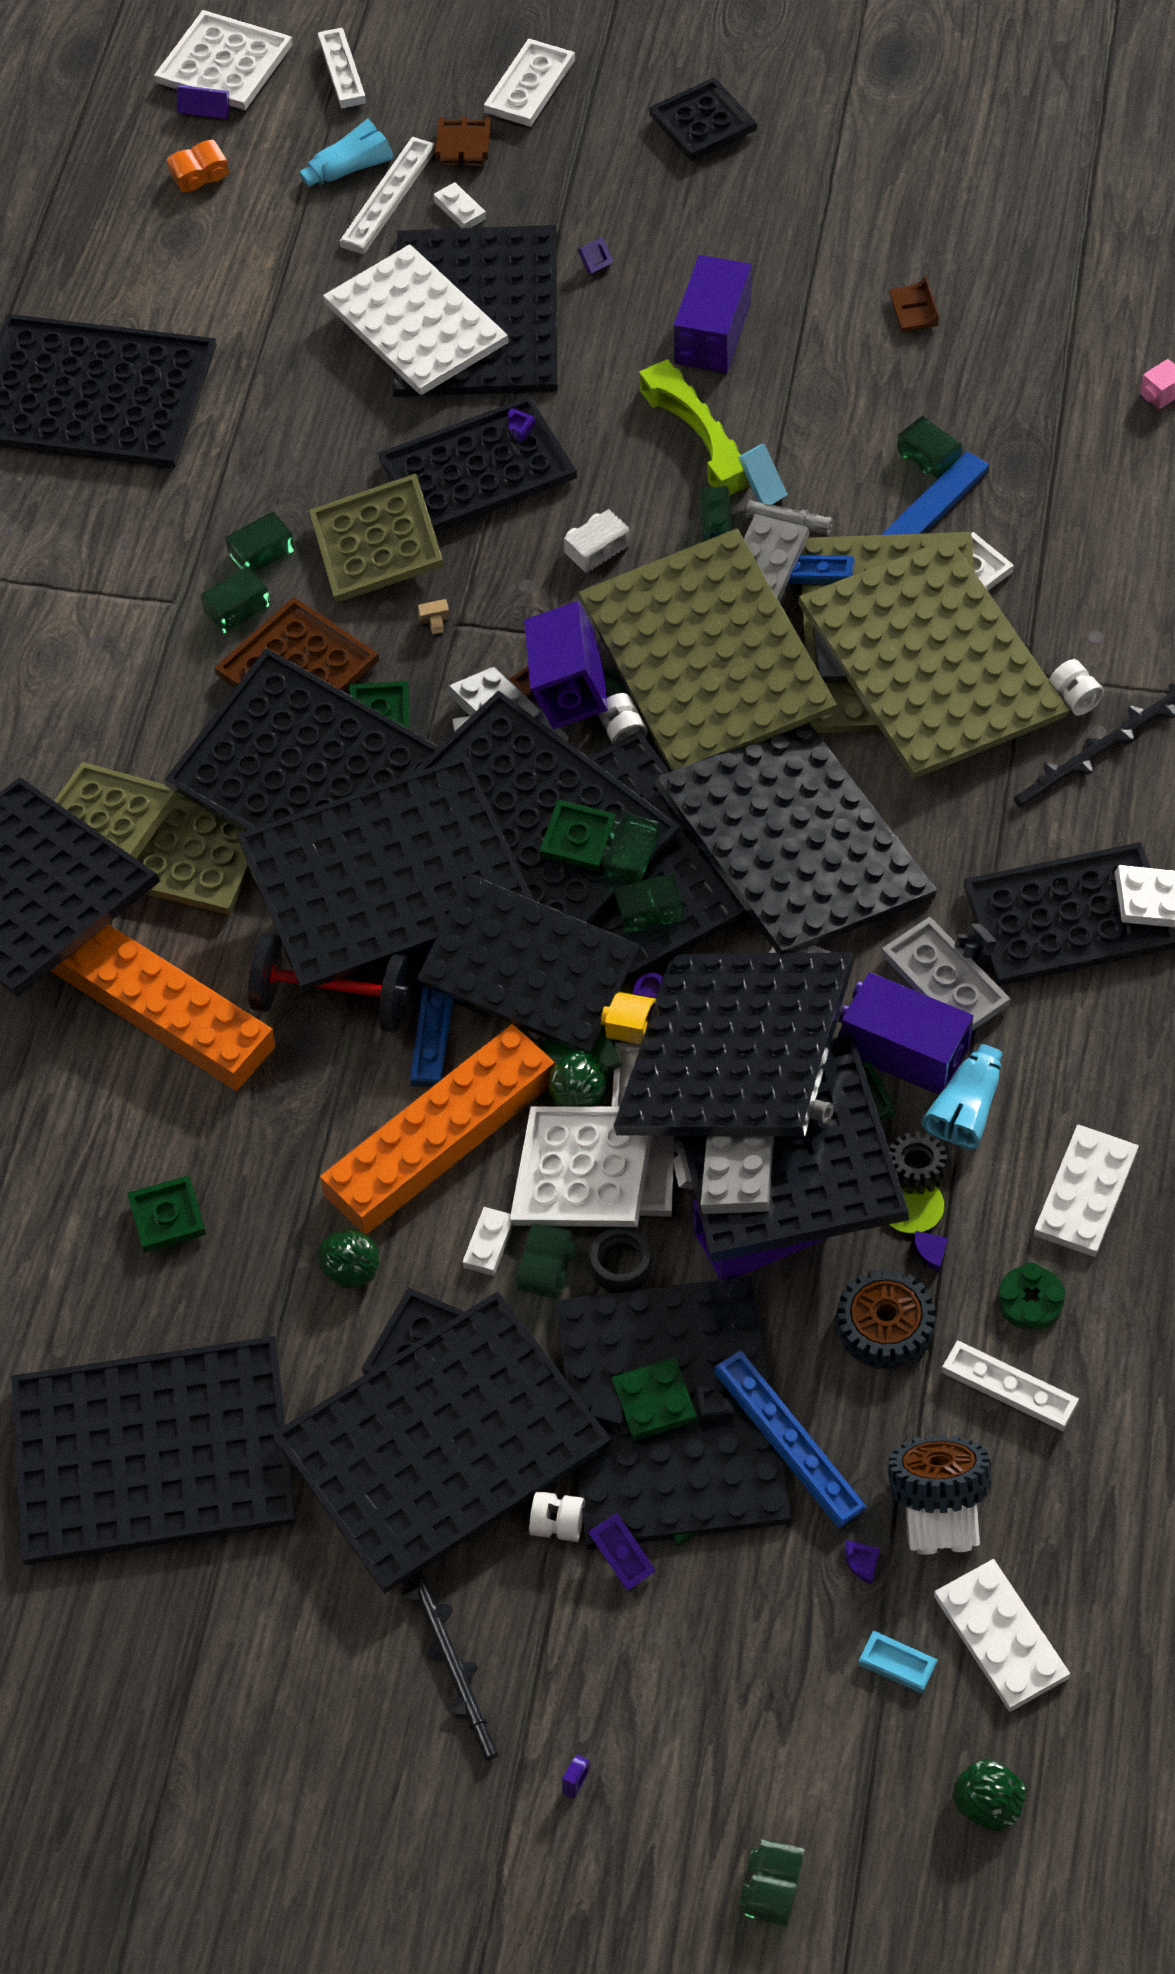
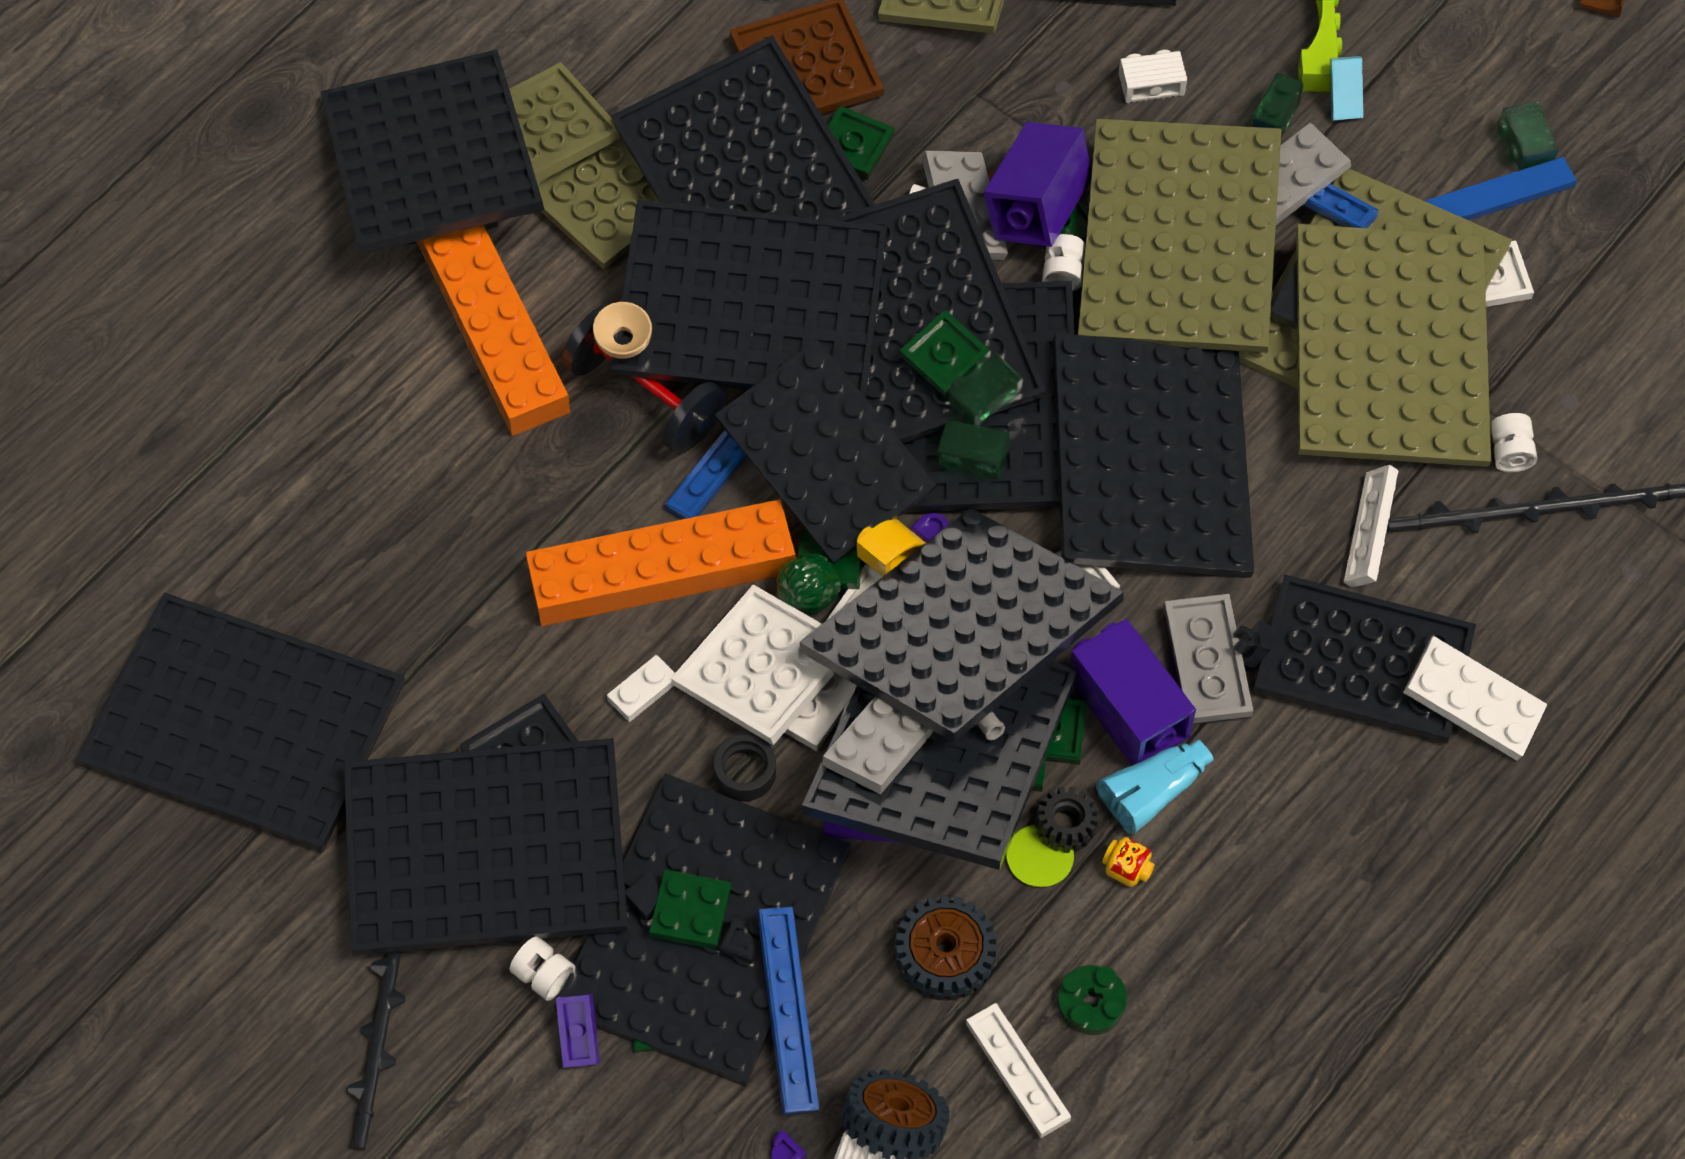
camera: 25 degrees right, 5 degrees up
dark green plate [127,1175,207,1253] -> none
dark green hair [318,1227,380,1289] -> none
tan tile [418,599,449,635] -> none
clear green brick [516,1223,576,1299] -> none
light grey pin [746,500,833,536] -> none
dark purple tile [914,1231,948,1272] -> none
white plate [1034,1124,1139,1257] -> none
none -> tan piece [593,302,652,358]
none -> yellow head [1102,837,1155,887]
none -> white plate [1344,465,1398,588]

